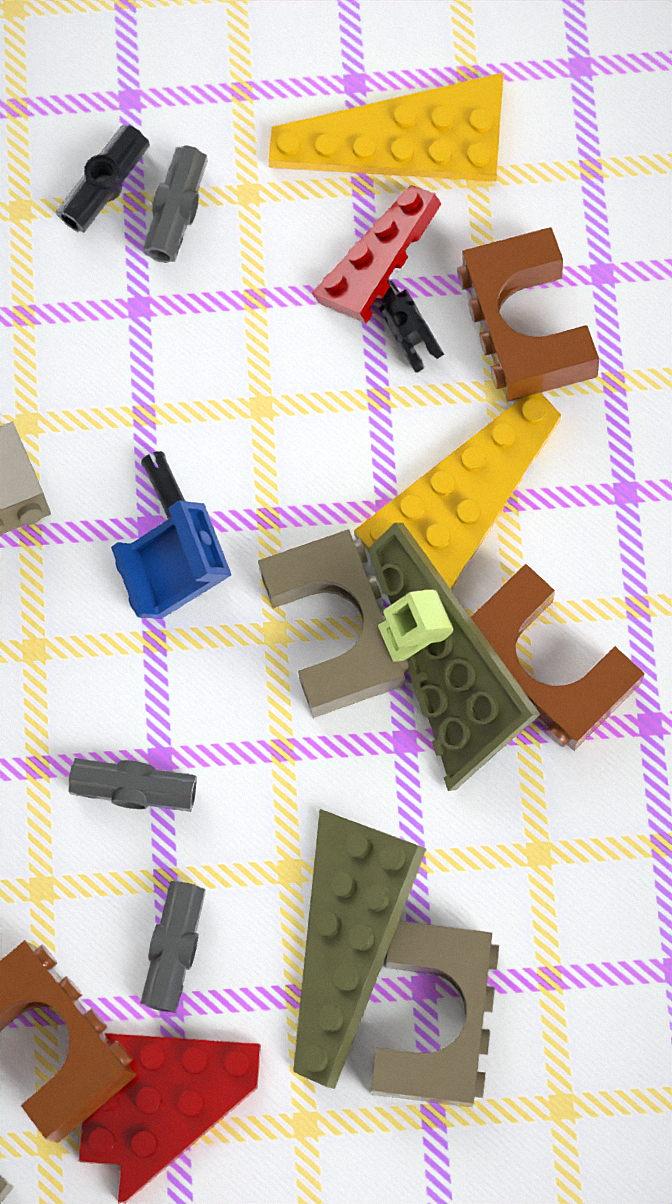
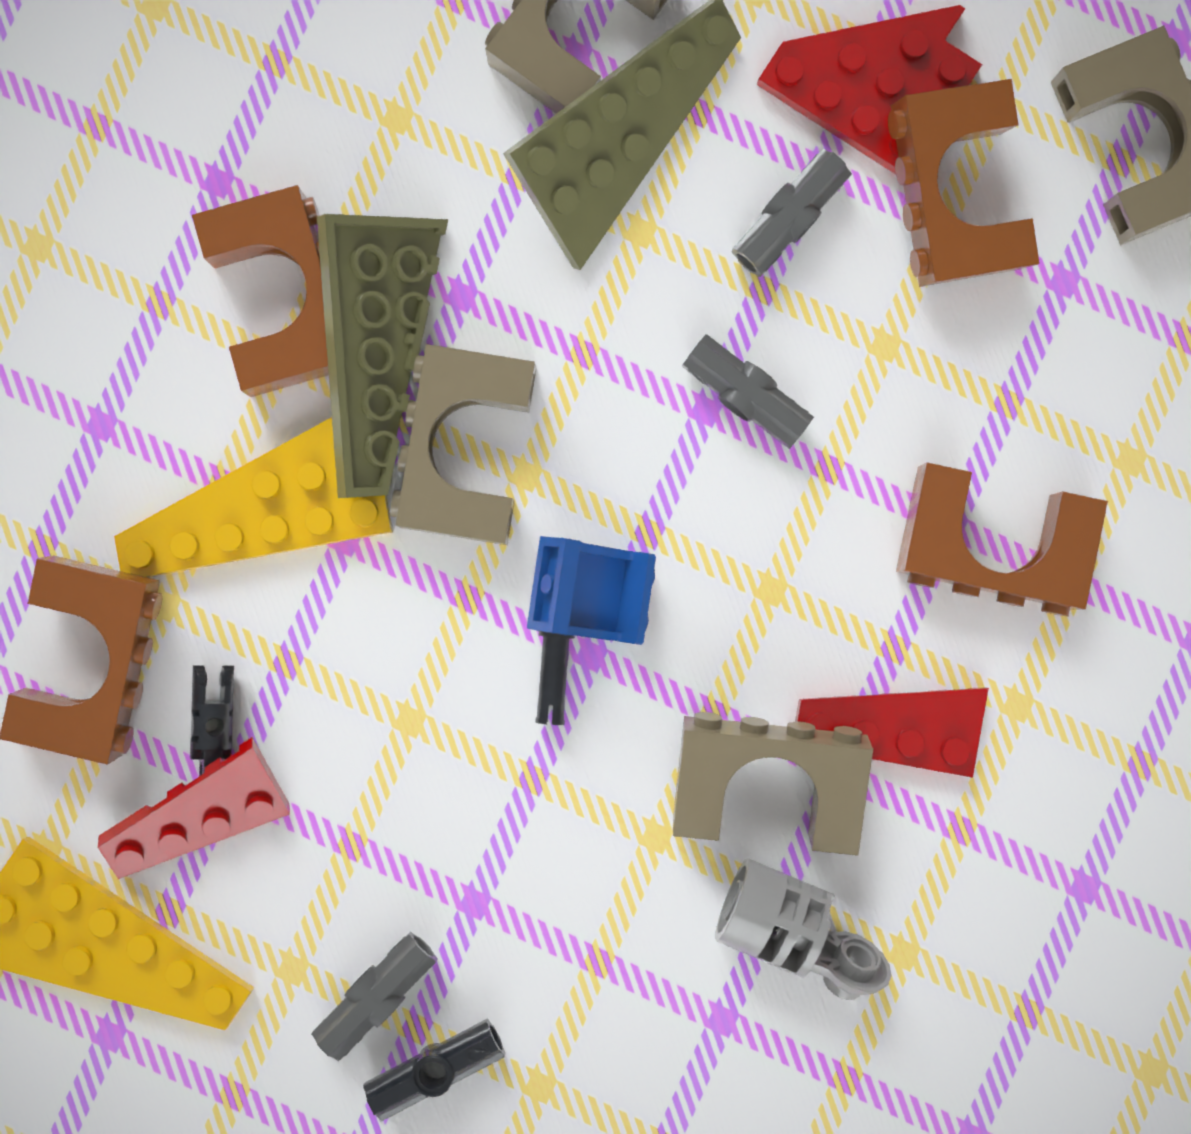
camera: 160 degrees left, 15 degrees up
yellowish green brick [378,590,453,662] -> none

